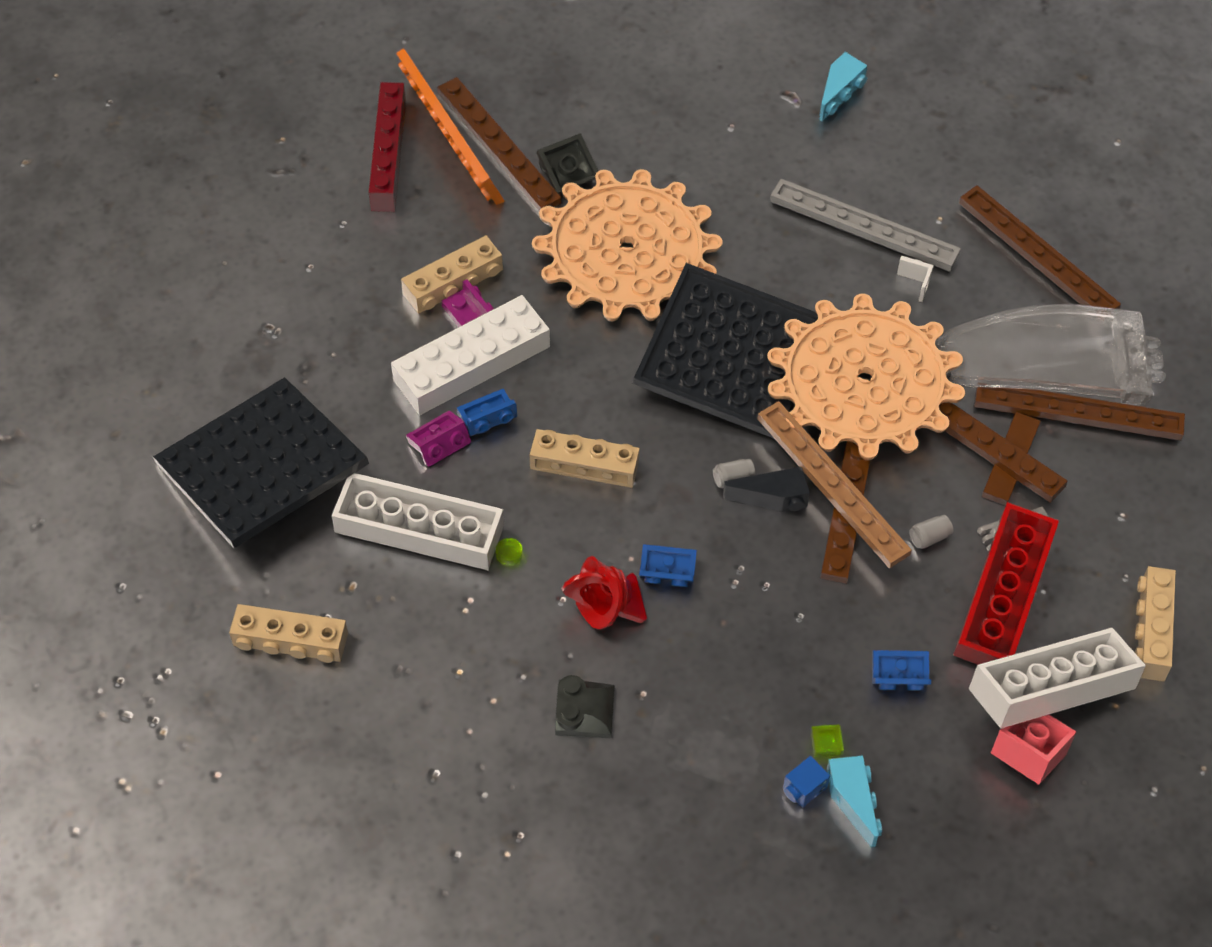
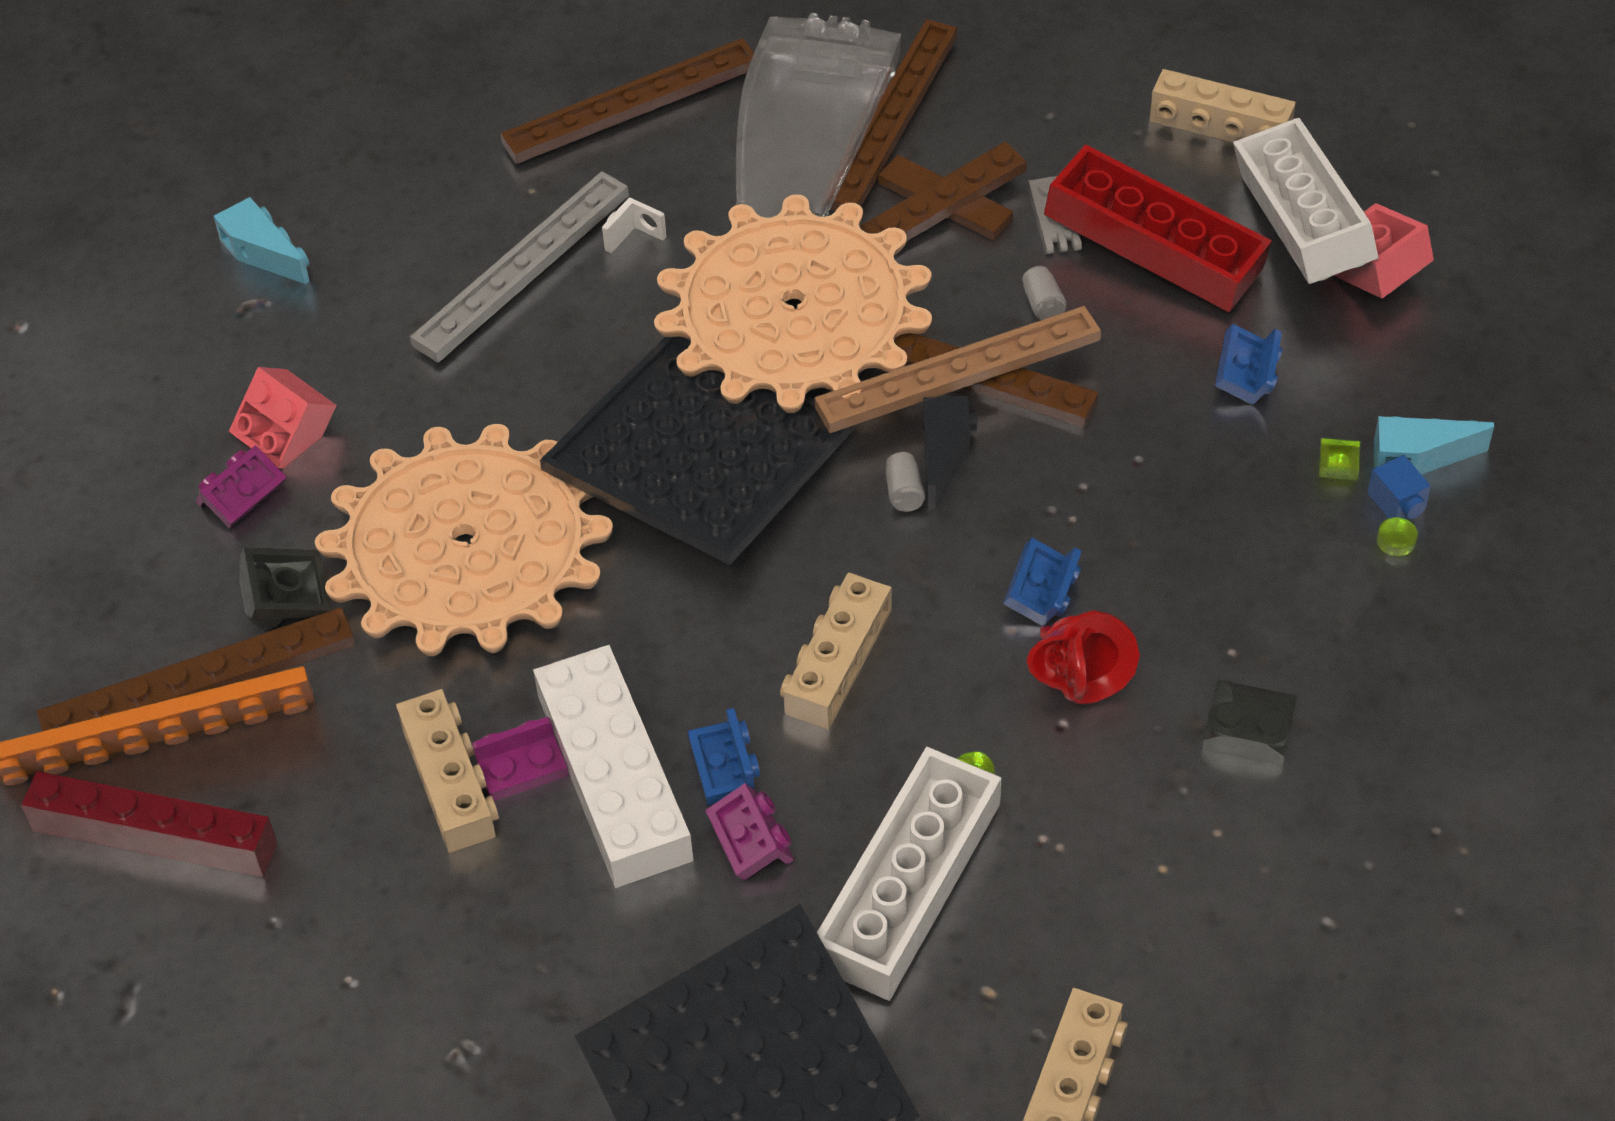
camera: 75 degrees left, 5 degrees down
none -> magenta bracket [196,445,287,528]
none -> coral slope [229,367,337,469]
none -> clear neon green tile [1377,517,1418,556]

